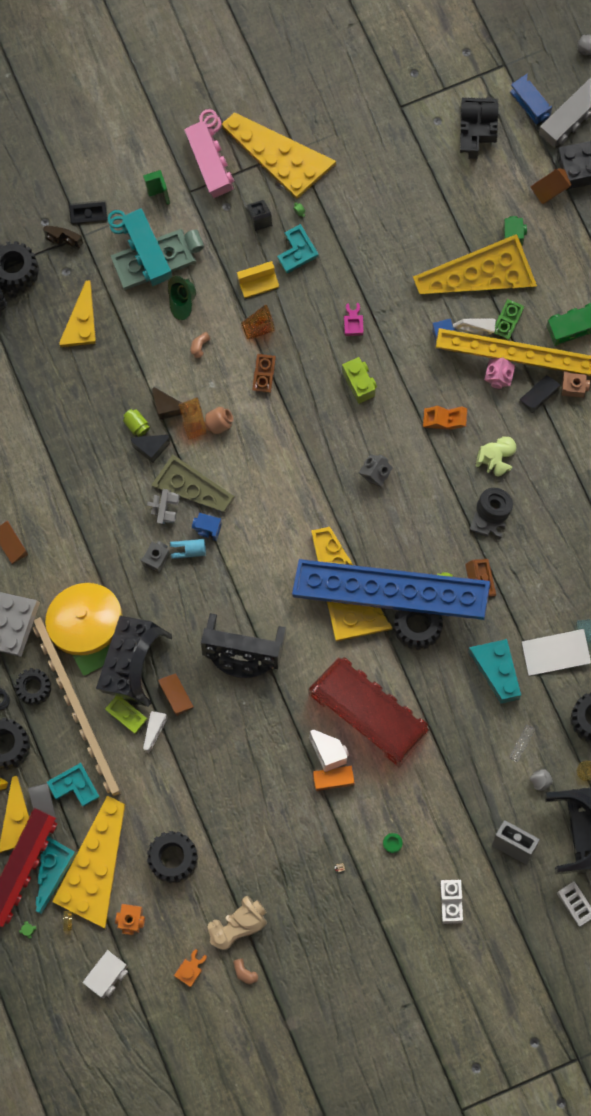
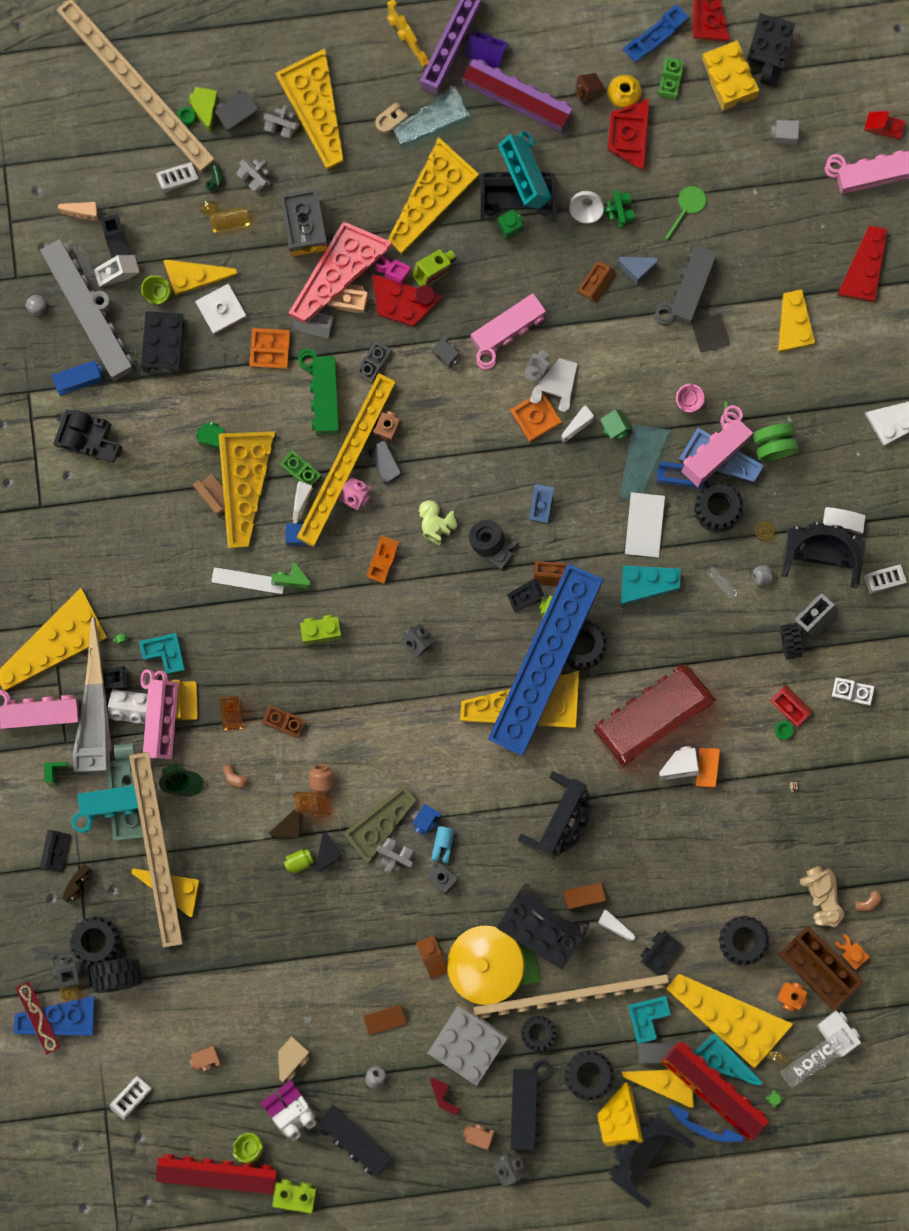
camera: 80 degrees left, 5 degrees up
lime plate [105,696,148,734] -> none
dark pink plate [344,303,364,336] -> none
dark orange slope [530,168,571,204] -> none
none -> light grey plate [73,617,112,772]
none -> white bracket [108,689,148,724]
none -> tan plate [129,752,183,947]
none -> bright pink hinge [141,670,178,759]
none -> medium nougat panel [193,475,225,517]
none -> white sticker [212,568,284,594]
none -> bright green slope [271,561,310,589]
none -> dark orange slope [416,935,448,979]
none -> black slope [507,579,544,612]
none -> medium blue slope [529,484,554,523]
none -> black bracket [640,930,682,976]
none -> red slope [770,685,813,728]
none -> reddish brown brick [778,925,863,1011]
none -> black tyre [780,623,803,660]
none -> clear tile [780,1028,854,1089]

